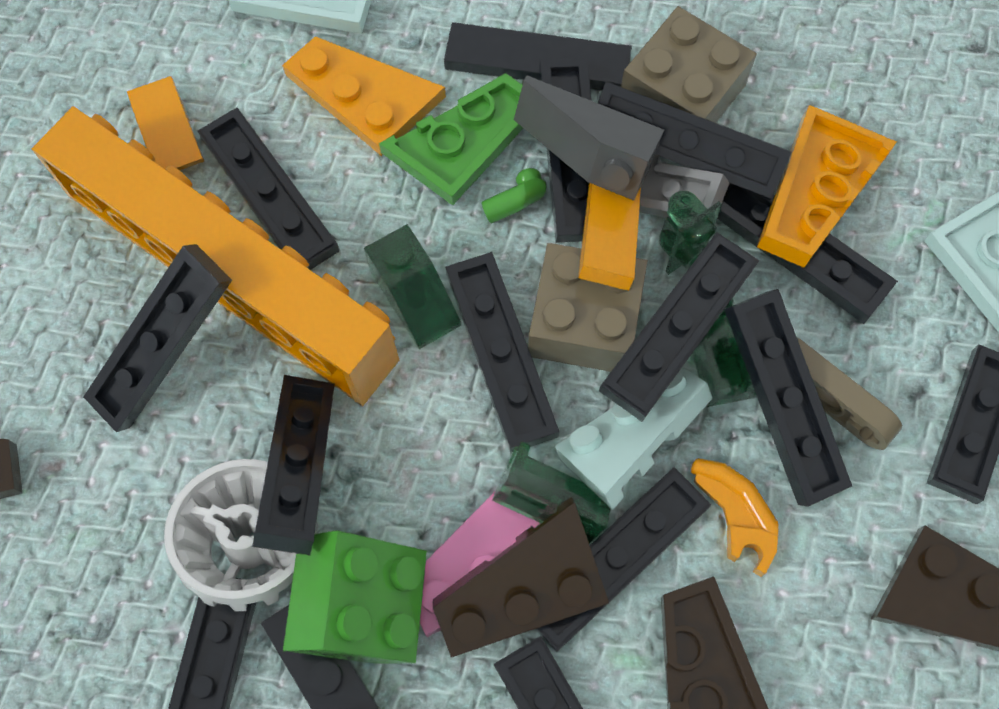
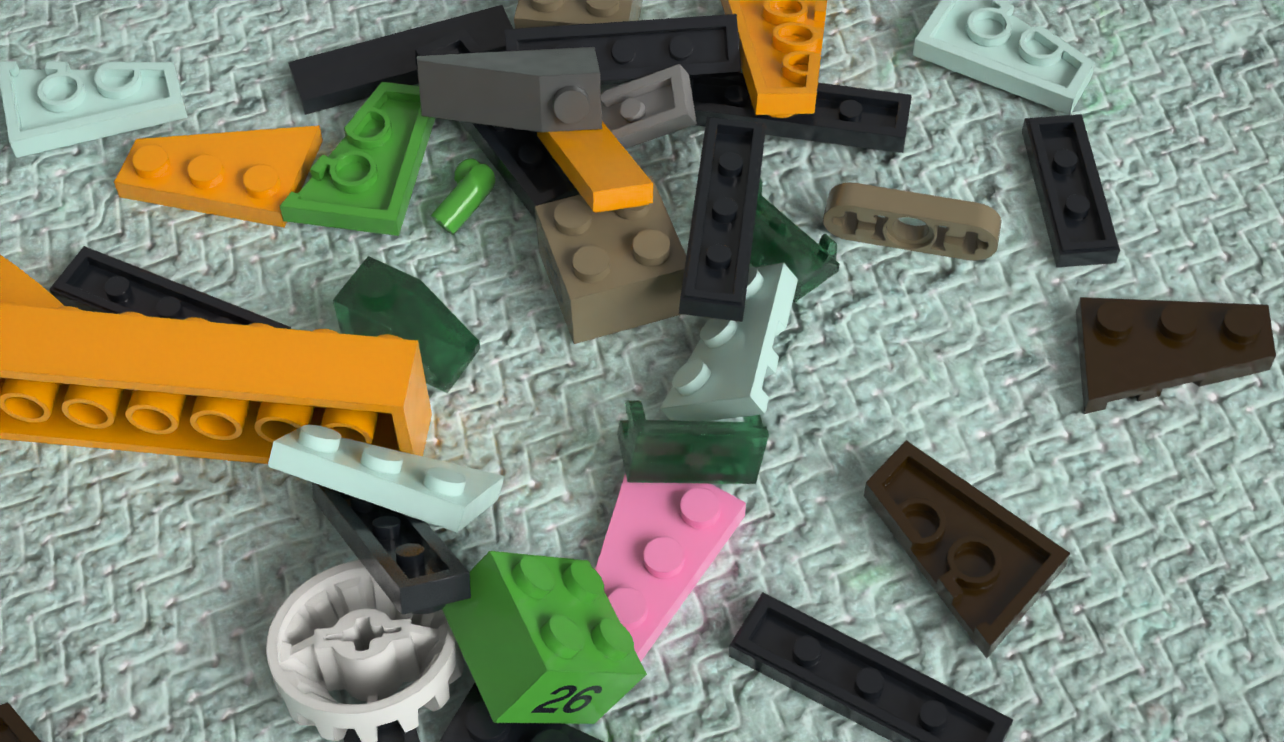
camera: 30 degrees left, 15 degrees down
black plate [83,244,232,433] -> none
dark brown wing [433,496,609,658] -> none
black plate [445,252,560,454] -> none
black tile [536,467,711,653] -> none
clear green hinge [659,190,722,275] -> none
light orange piece [691,458,778,577] -> none
black plate [724,289,852,507] -> none
none -> light aqua wing [267,425,504,533]

